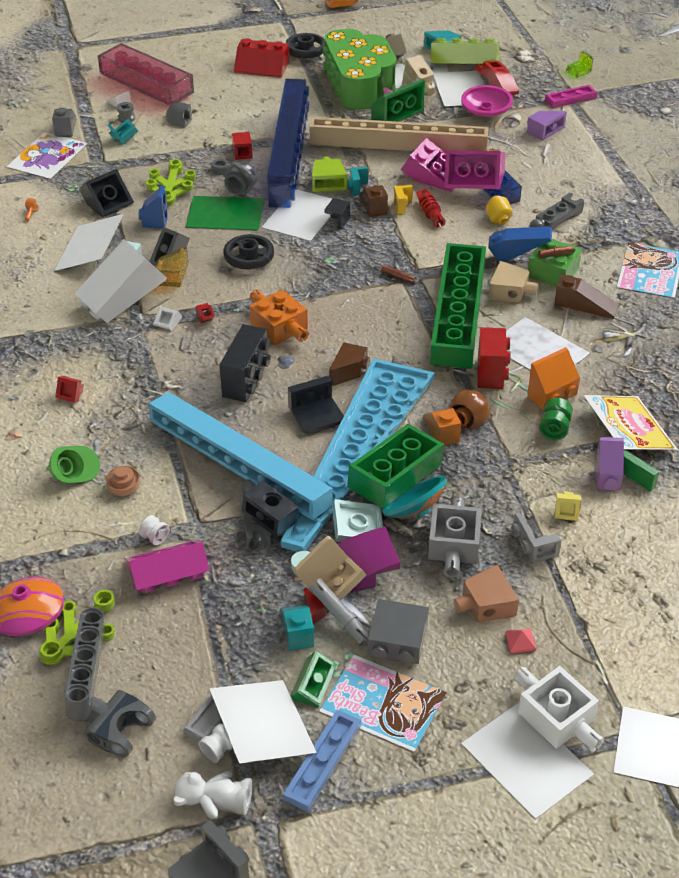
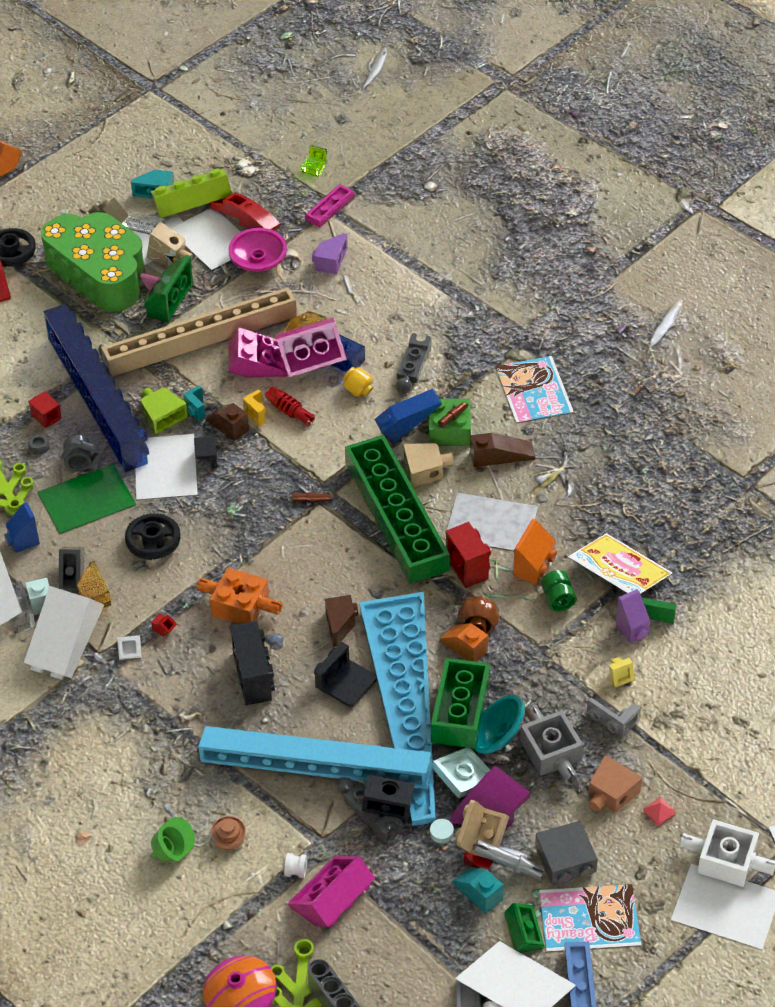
camera: 30 degrees left, 5 degrees up
red tile [55,376,84,403] -> none

